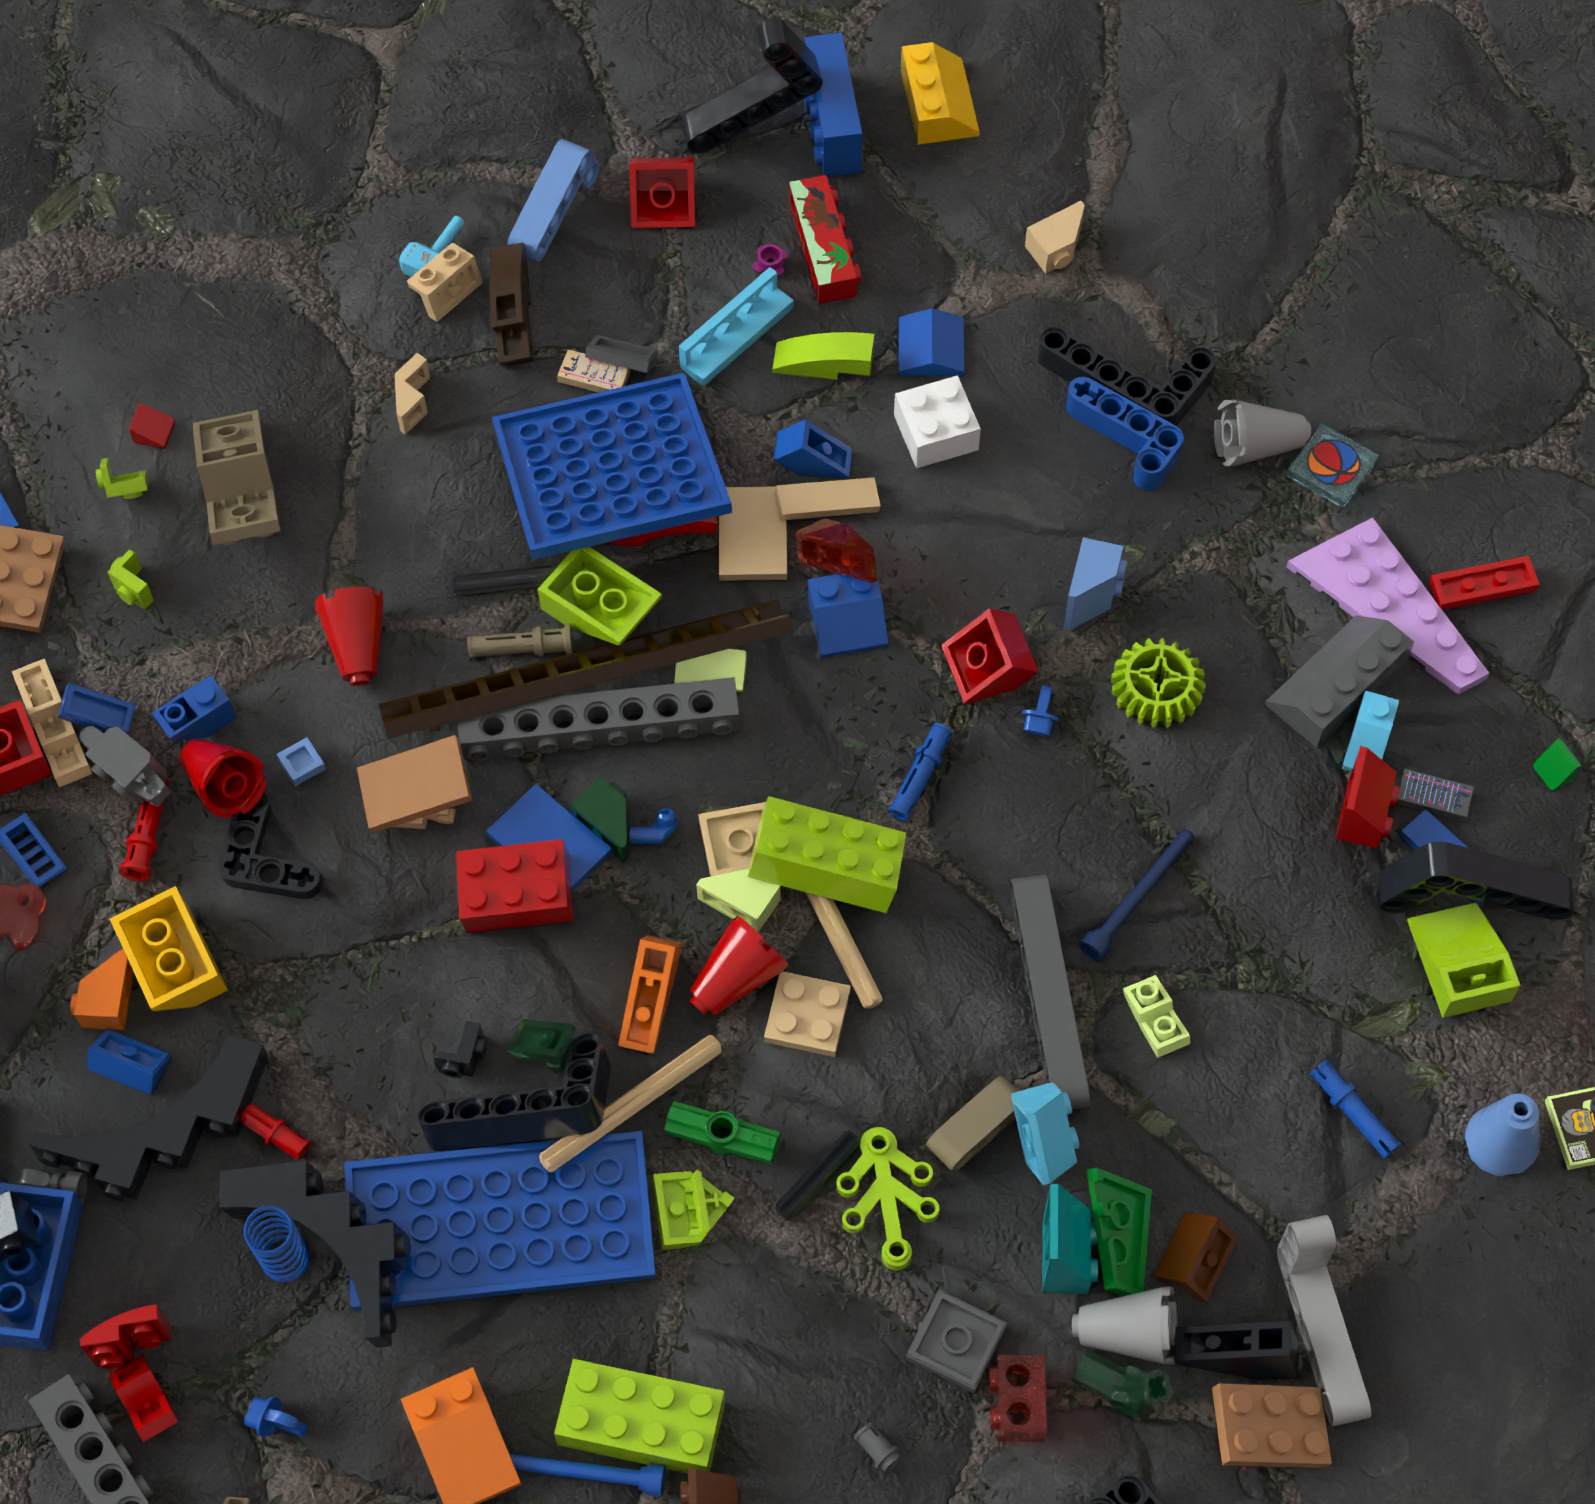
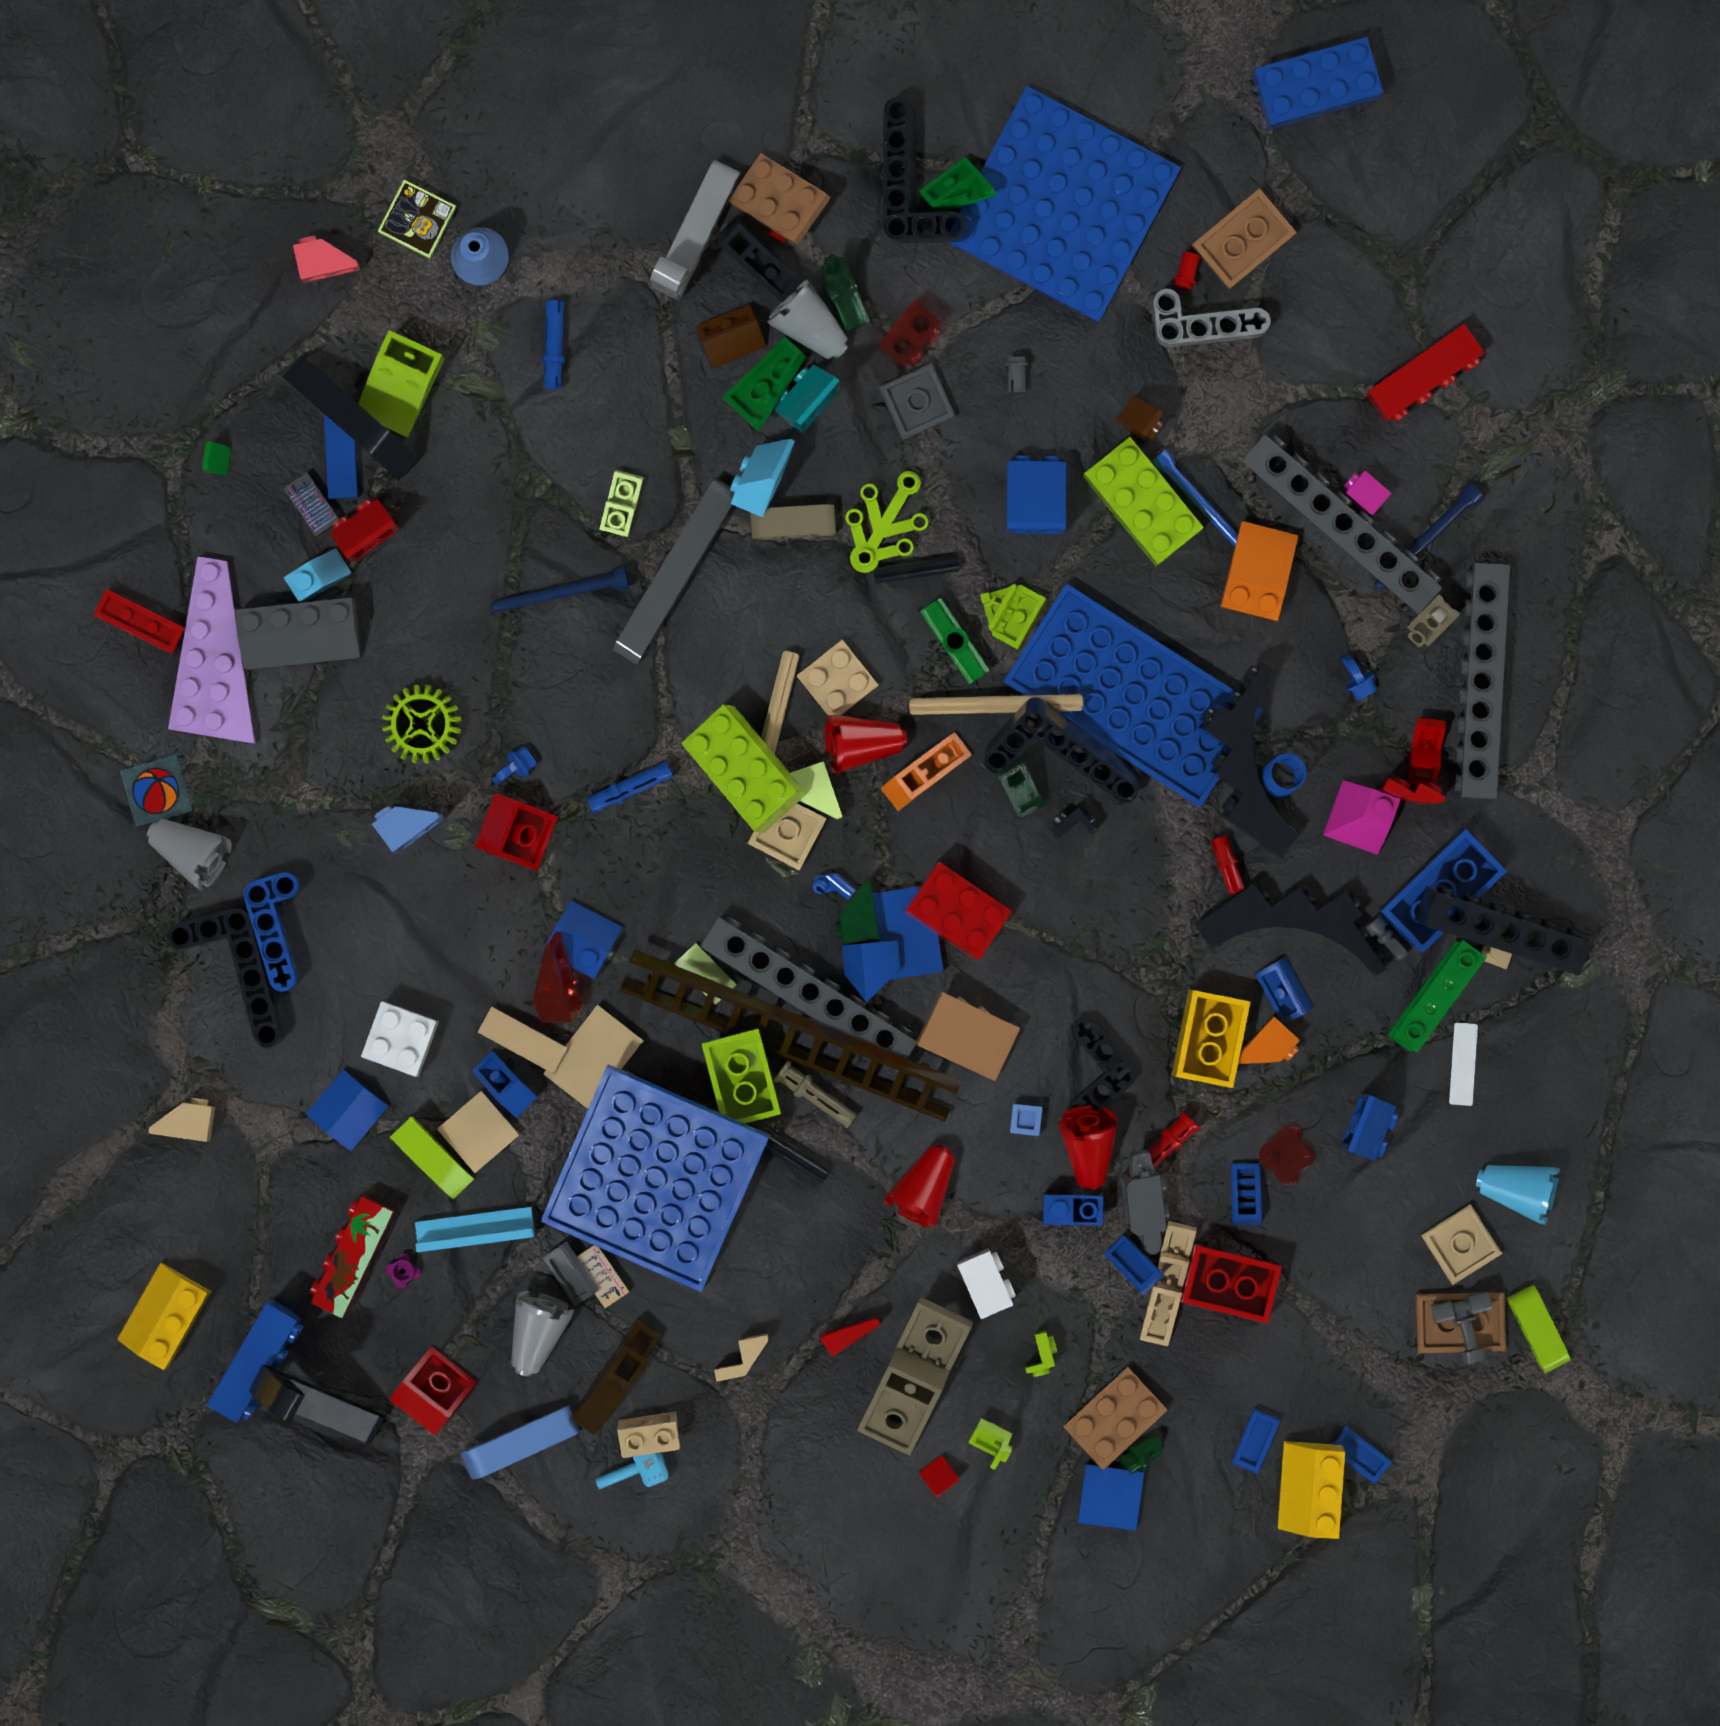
camera: 140 degrees left, 25 degrees up
none -> tan tile [437,1091,520,1173]
none -> light grey cone [511,1291,574,1377]
none -> red slope [819,1317,880,1356]
none -> blue slope [842,940,902,1002]
none -> white brick [956,1248,1016,1319]
none -> blue slope [1005,456,1066,535]
none -> dark pink slope [1323,780,1401,855]

